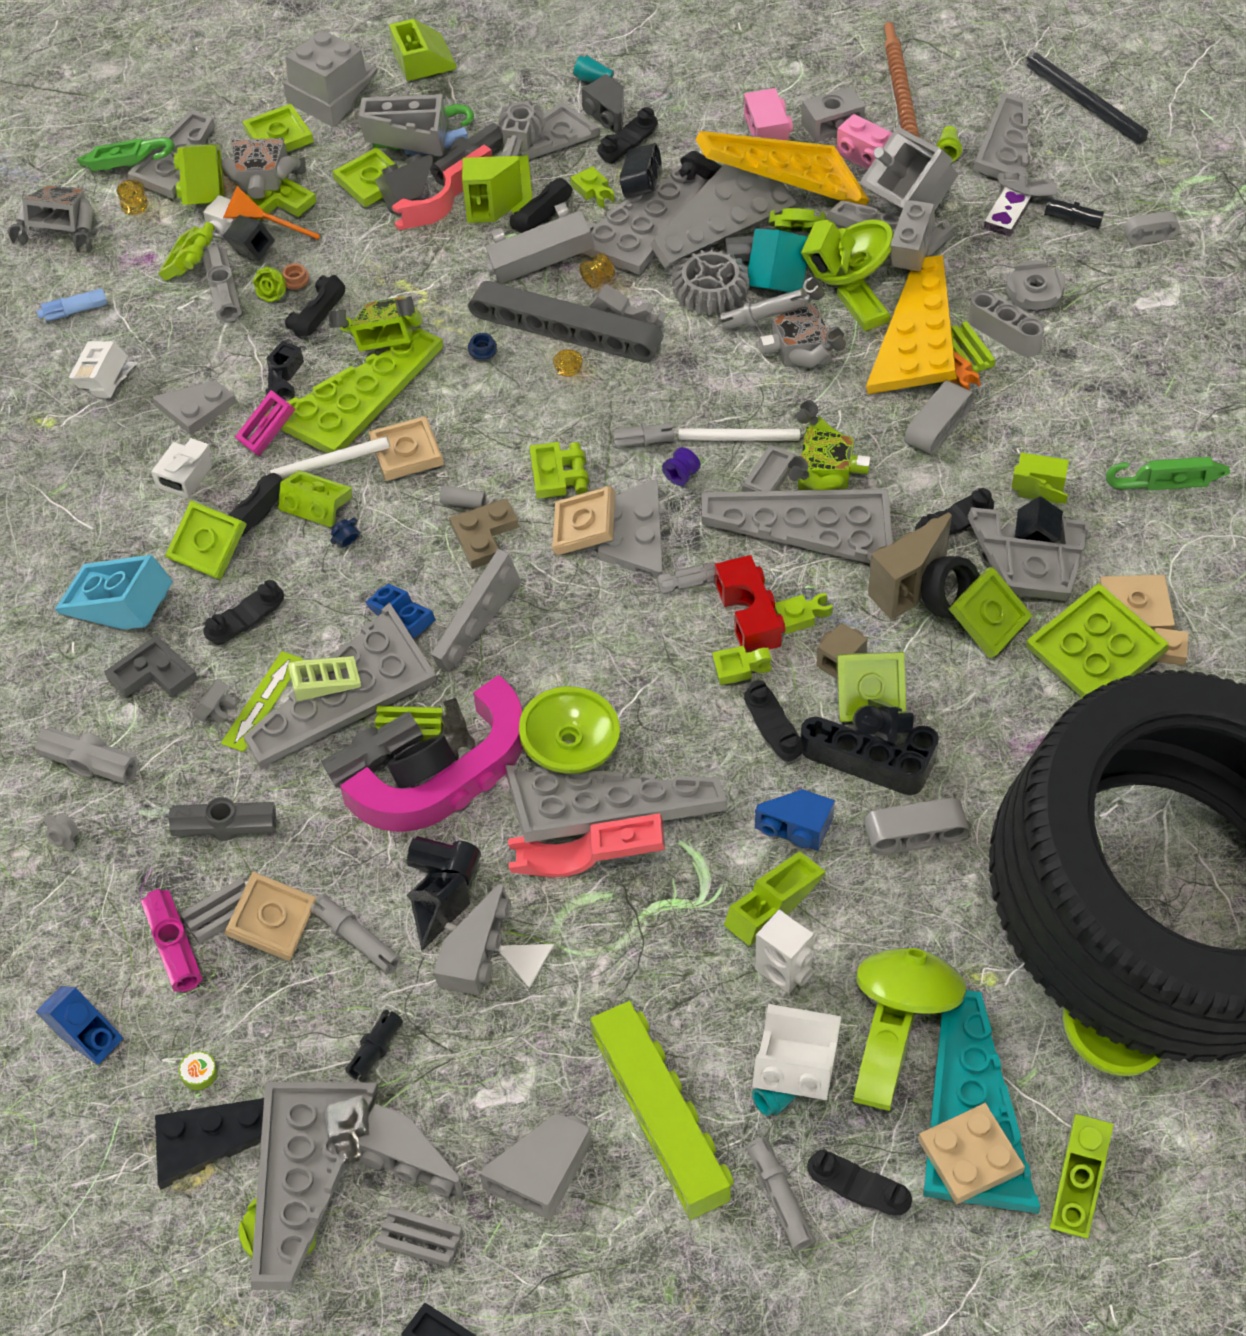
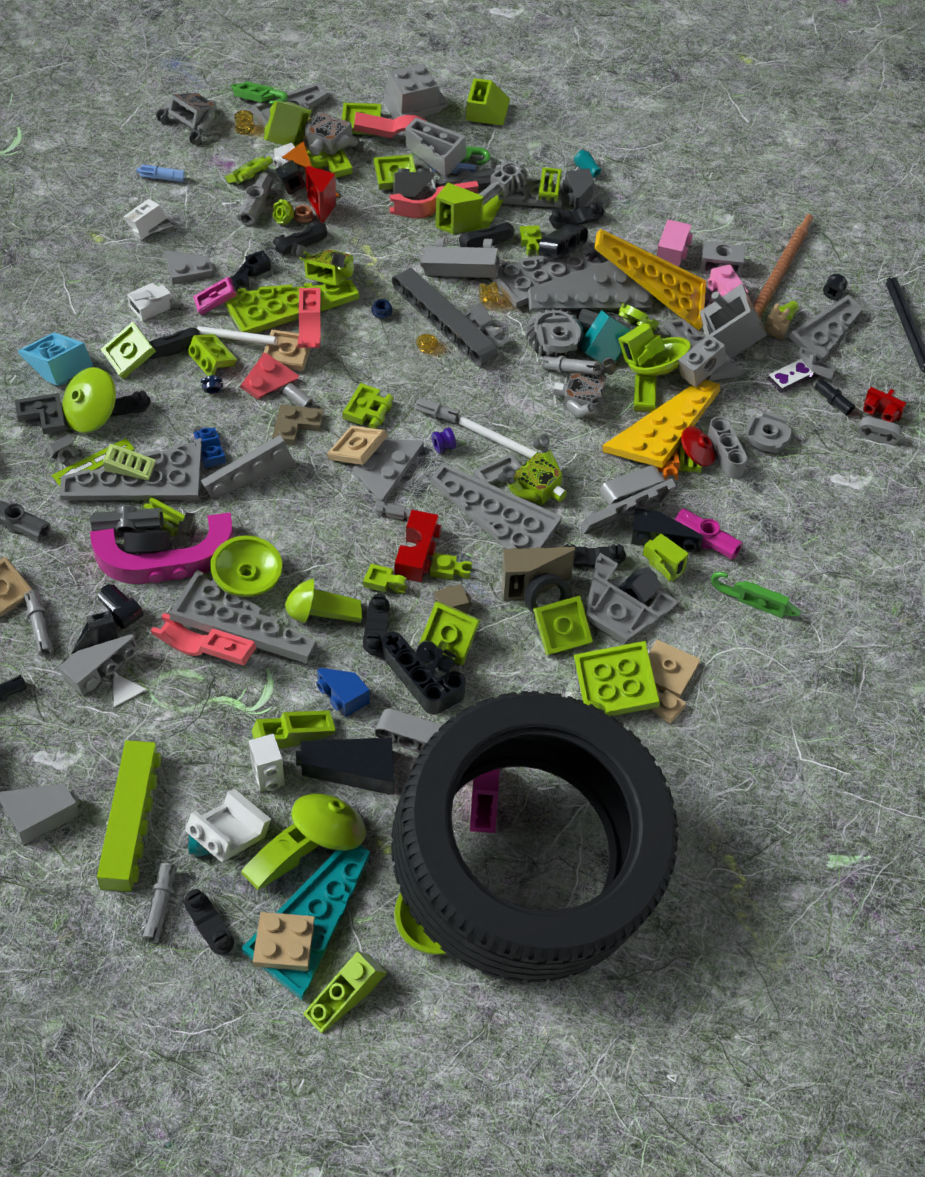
camera: 25 degrees right, 0 degrees up
none -> lime dish [62,367,116,433]
none -> coral wing [240,352,299,400]
none -> lime piece [285,578,362,623]
none -> black slope [296,737,394,794]
none -> coral piece [298,288,321,348]
none -> red slope [305,166,336,223]
none -> coral piece [353,112,426,138]
none -> light grey plate [537,315,581,353]
none -> lime tile [538,167,562,202]
none -> light grey wing [580,478,676,533]
none -> black slope [631,508,703,552]
none -> dark pink piece [675,509,743,559]
none -> red dish [681,426,715,467]
none -> tan plate [765,303,790,341]
none -> black wheel [823,274,848,300]
none -> red hips [863,387,906,423]

